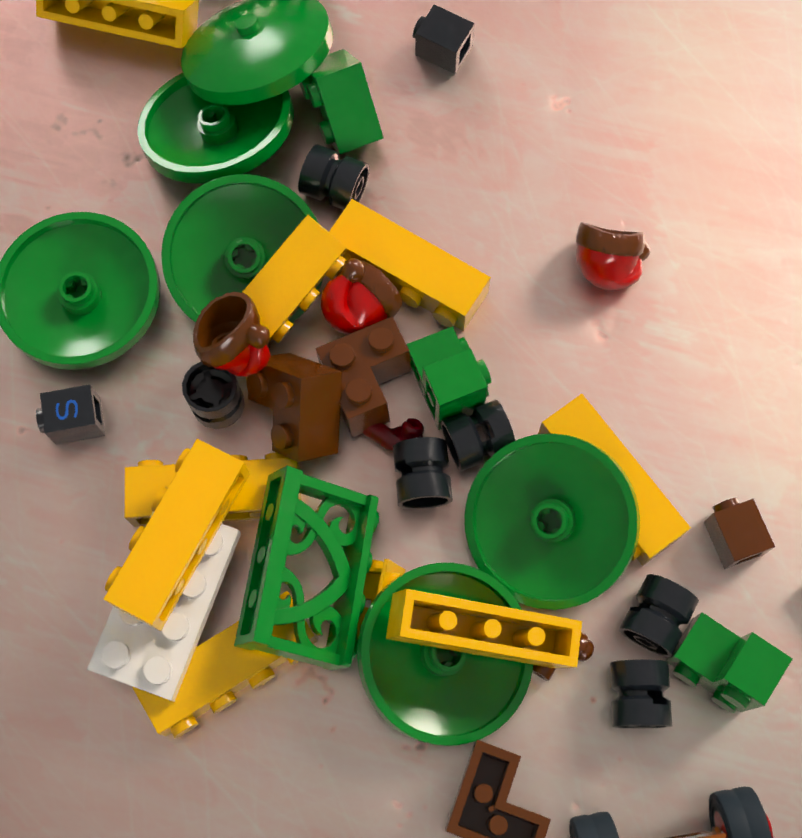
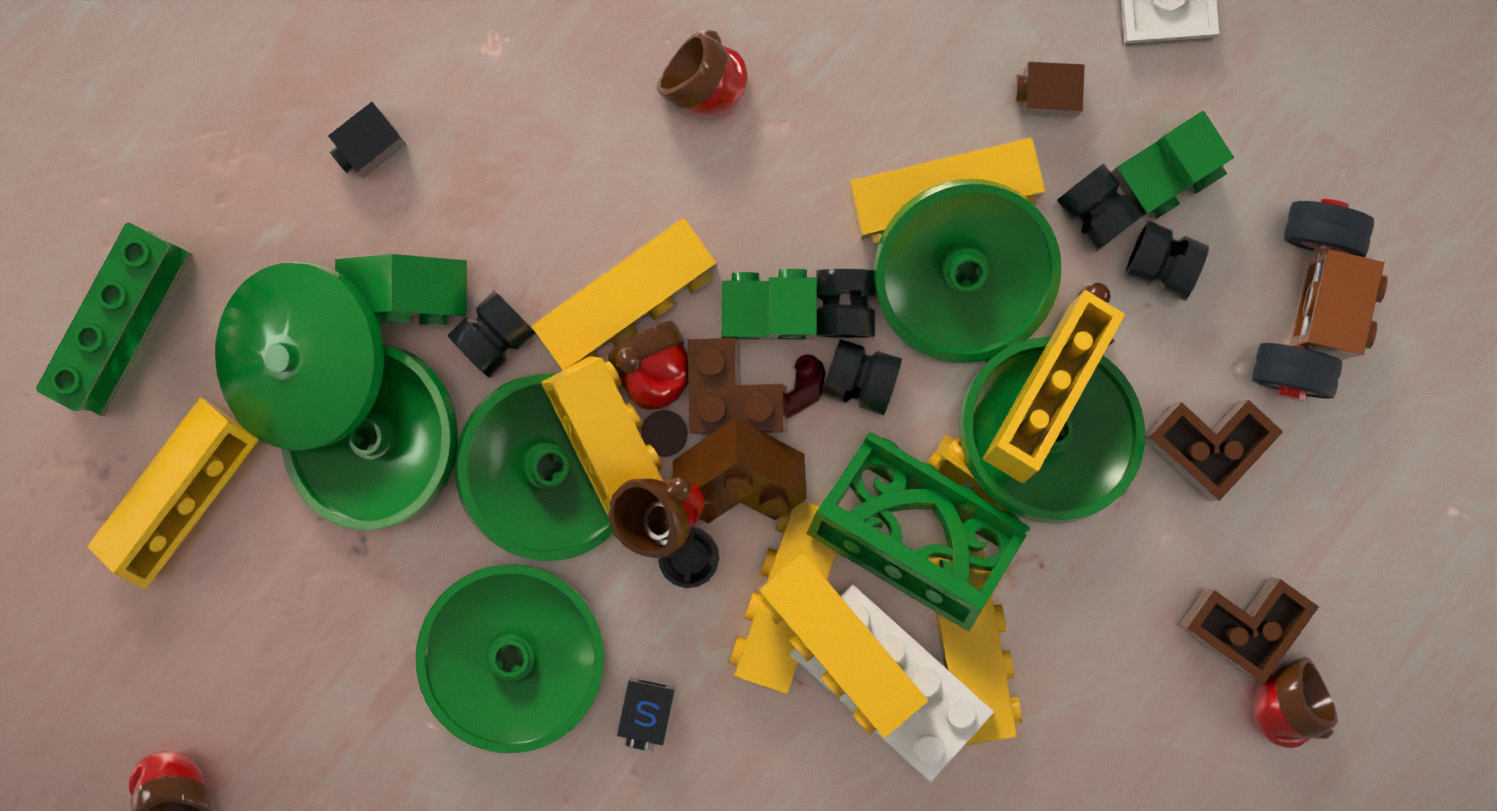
camera: 70 degrees left, 15 degrees up
none -> reddish brown tile [641,410,688,457]

